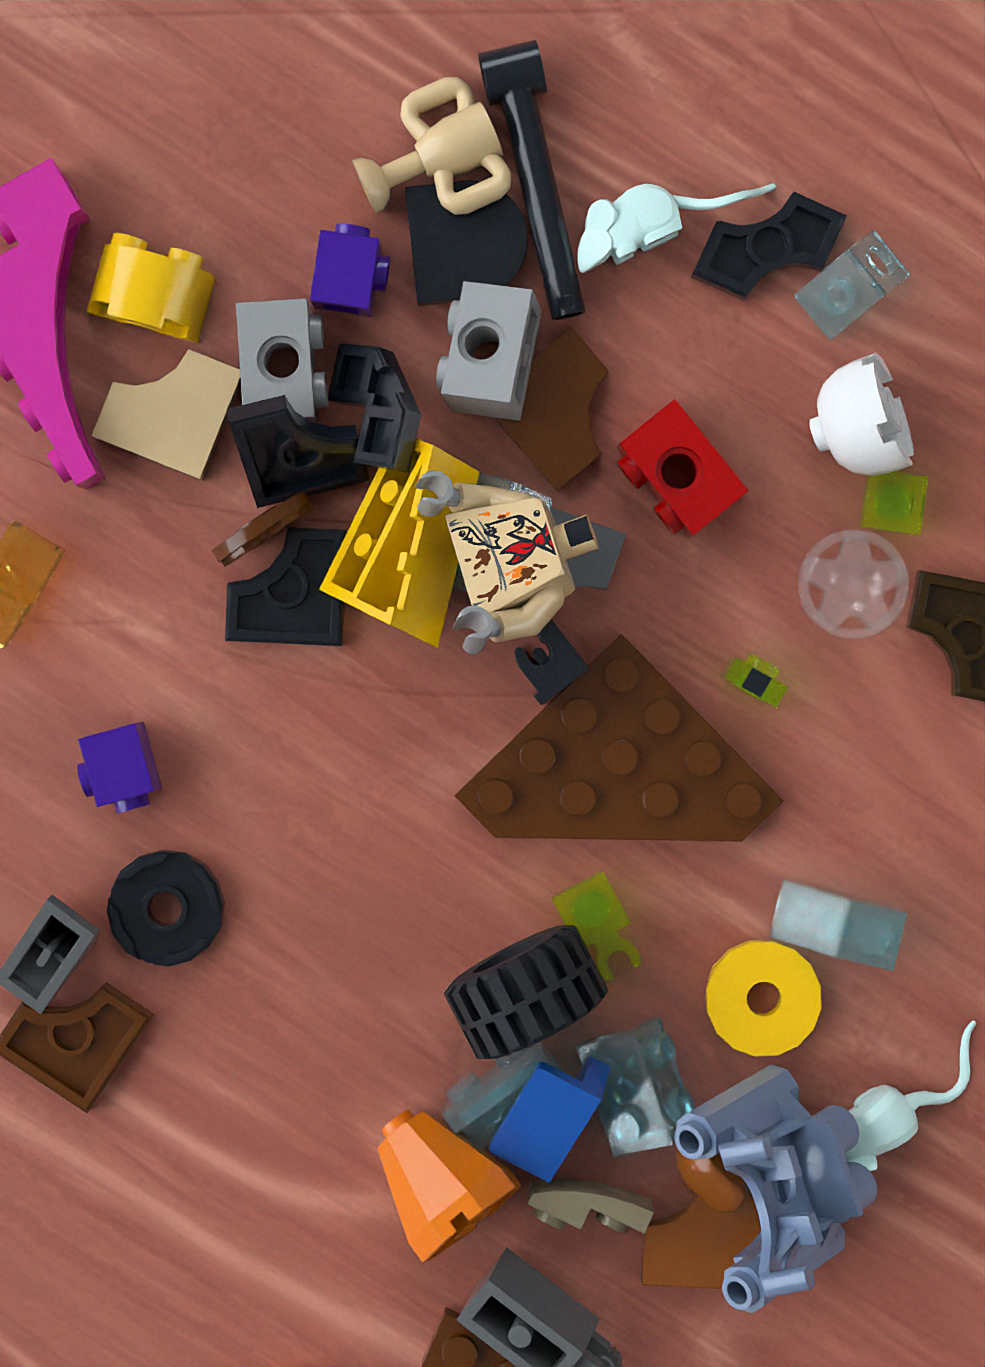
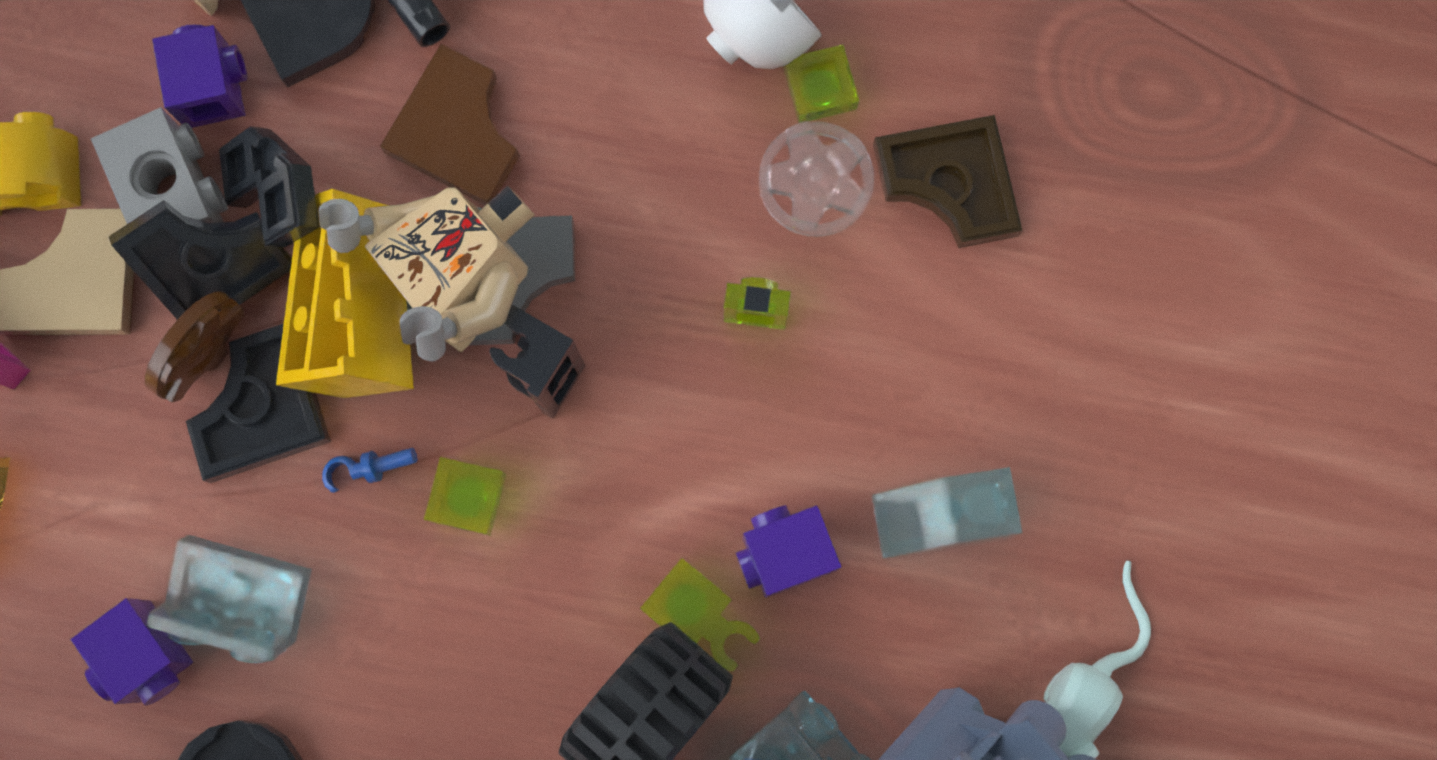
camera: 25 degrees left, 10 degrees down
light grey brick [436,281,542,421] -> none
reddish brown plate [454,634,784,842] -> none
red brick [616,399,749,538] -> none
yellow tile [705,940,822,1057] -> none
none -> clear light blue bracket [147,535,312,663]
none -> blue hand [322,448,418,493]
none -> clear neon green plate [424,457,506,536]
none -> dark purple brick [736,505,841,598]

